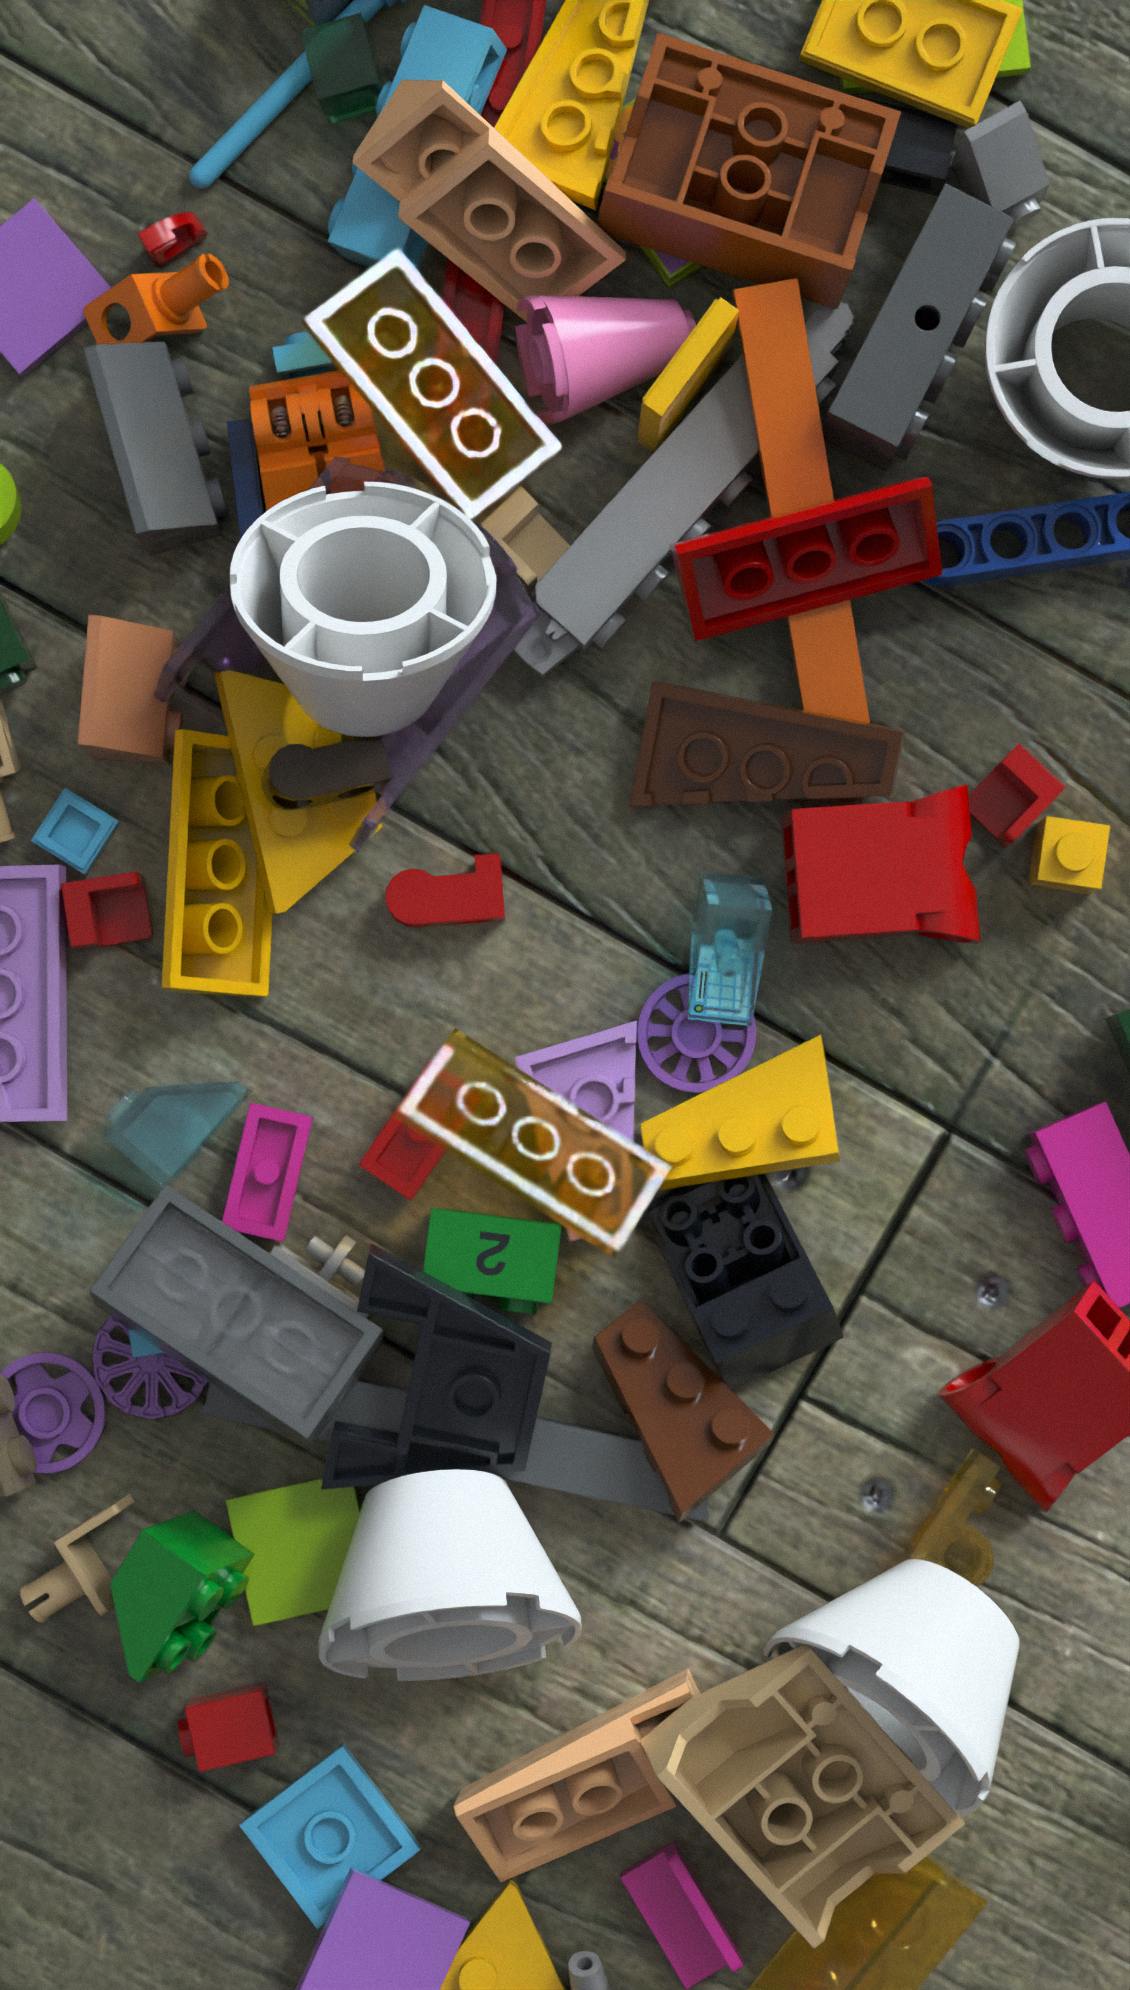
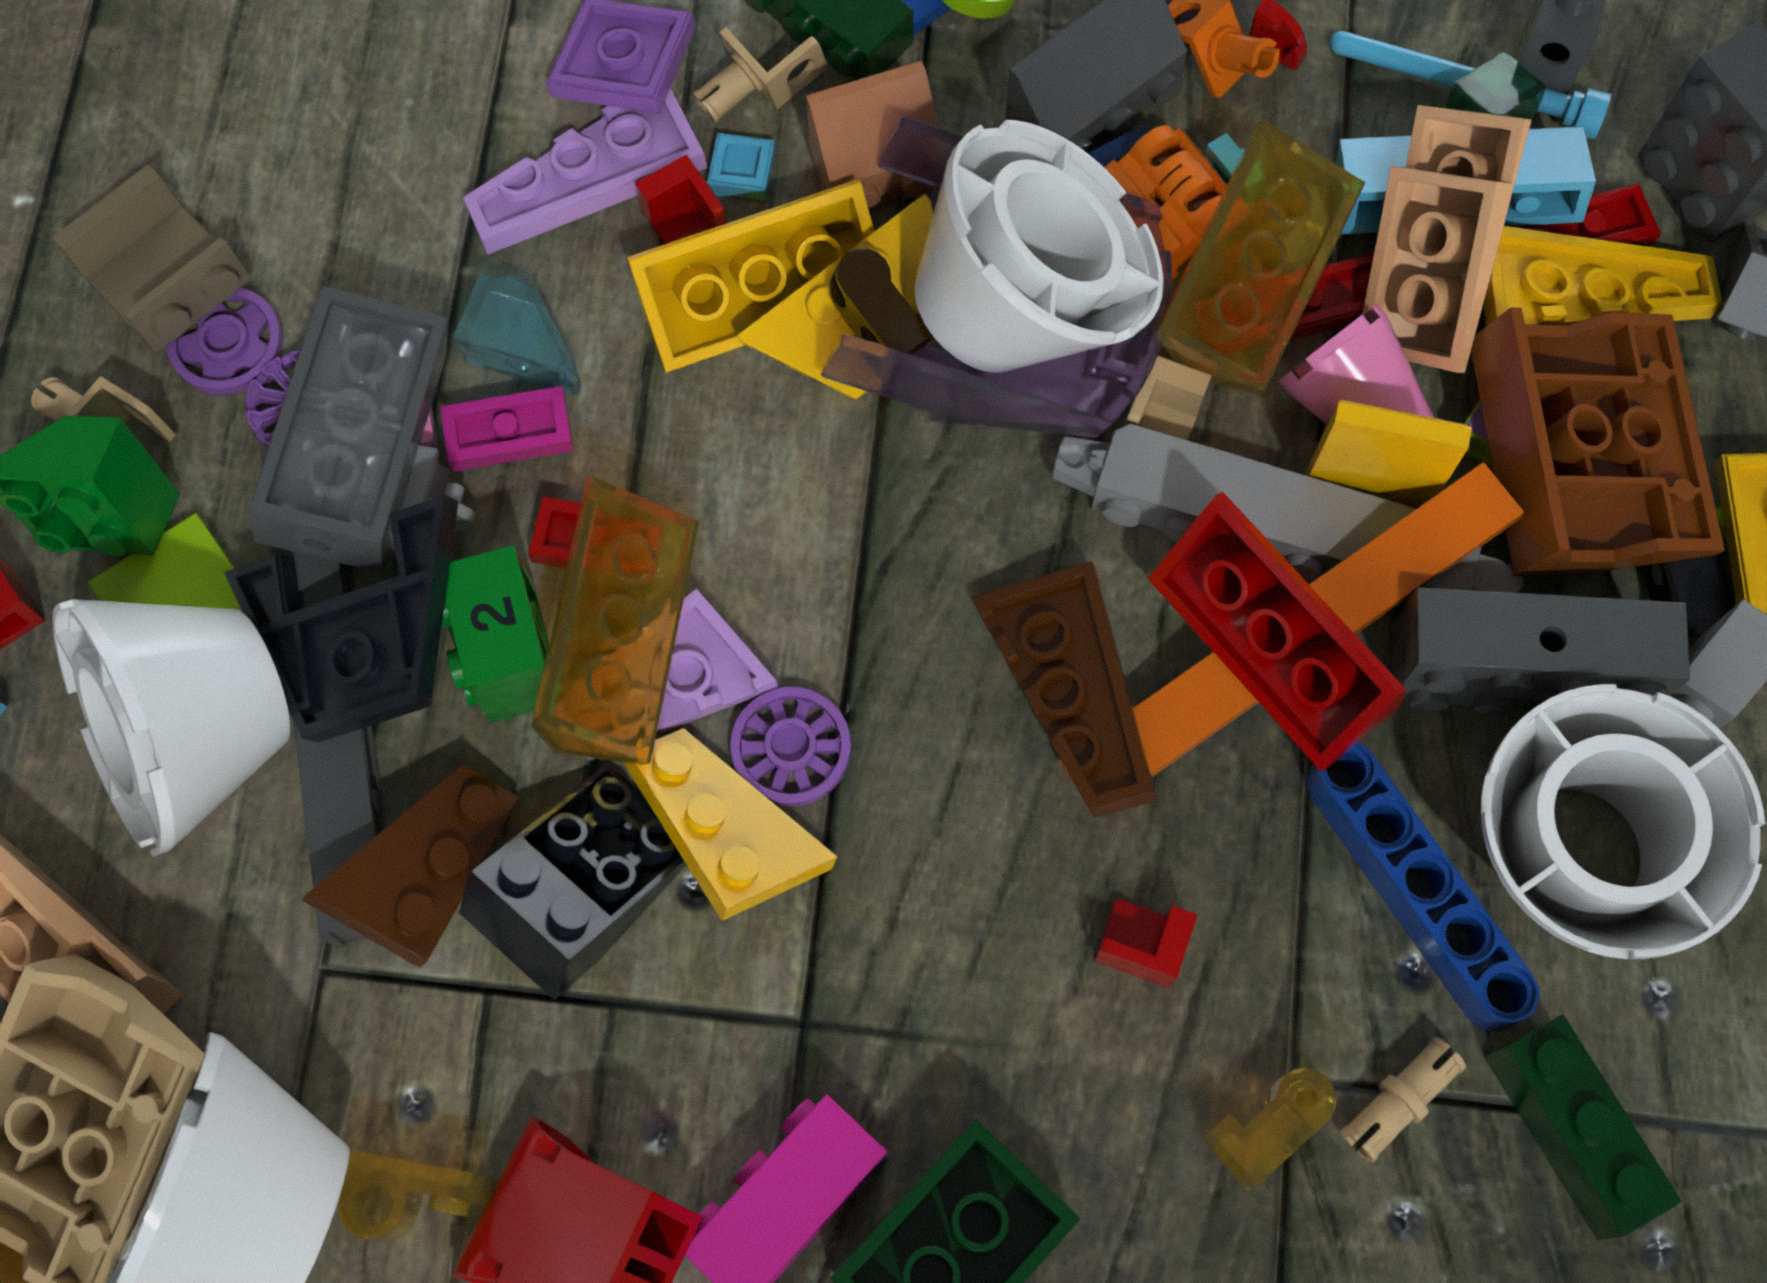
camera: 75 degrees right, 15 degrees down
red leg [385,853,505,928] -> none
clear light blue slope [687,872,772,1026] -> none
red piece [781,784,981,944] -> none
yellow brick [1028,816,1110,895] -> none

